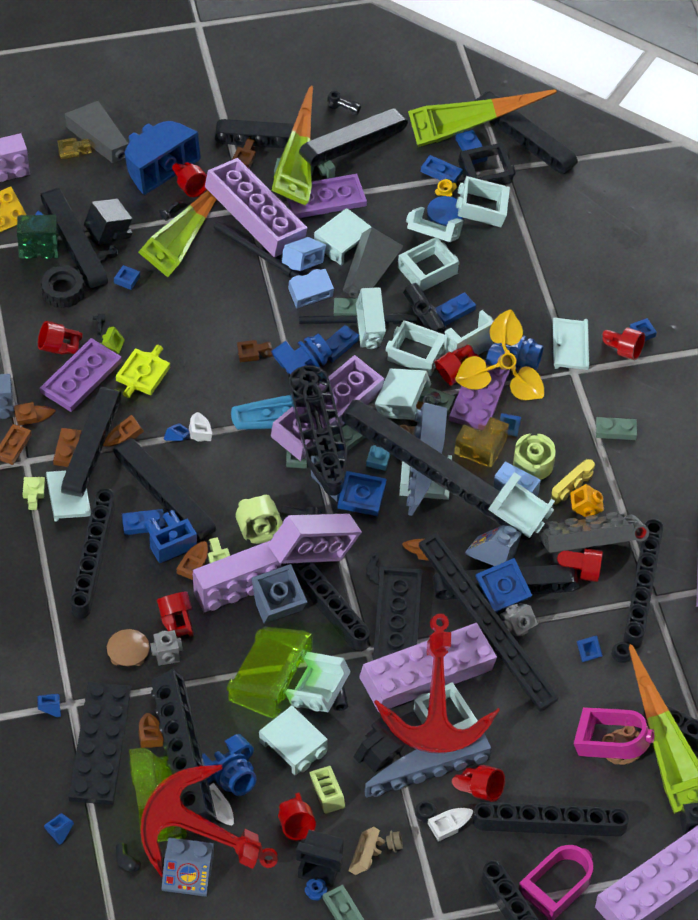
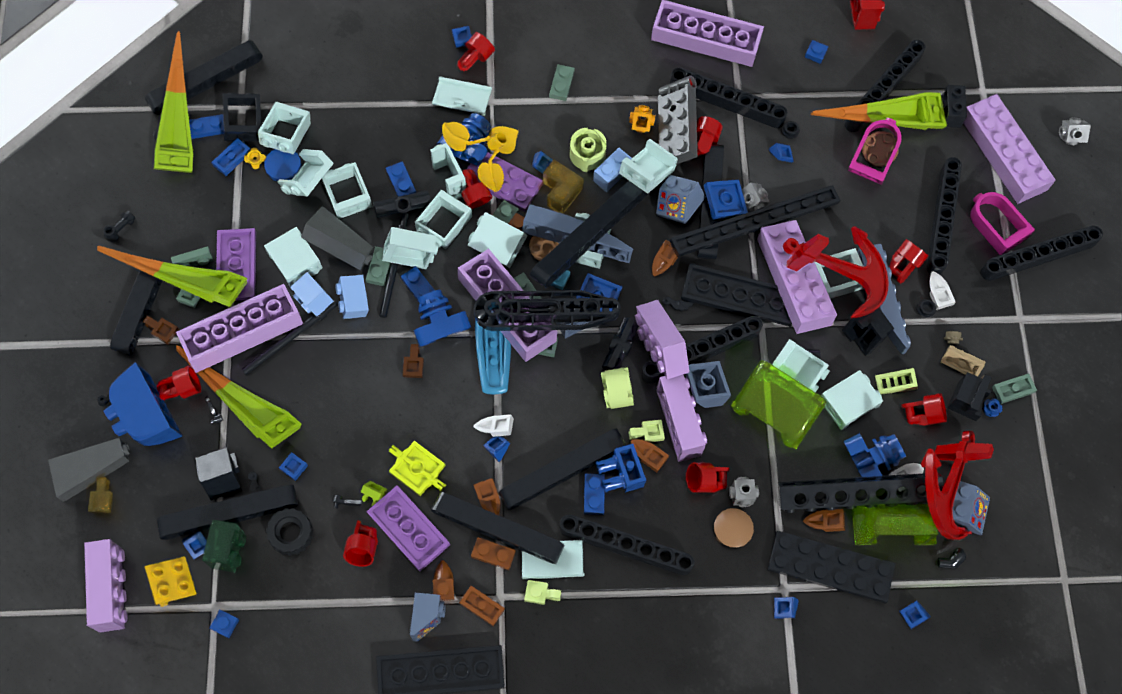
camera: 80 degrees left, 15 degrees up
beam [299,108,408,167] -> none
black hinge [423,391,441,405] -> none
light yellow hinge [550,459,595,505] -> none

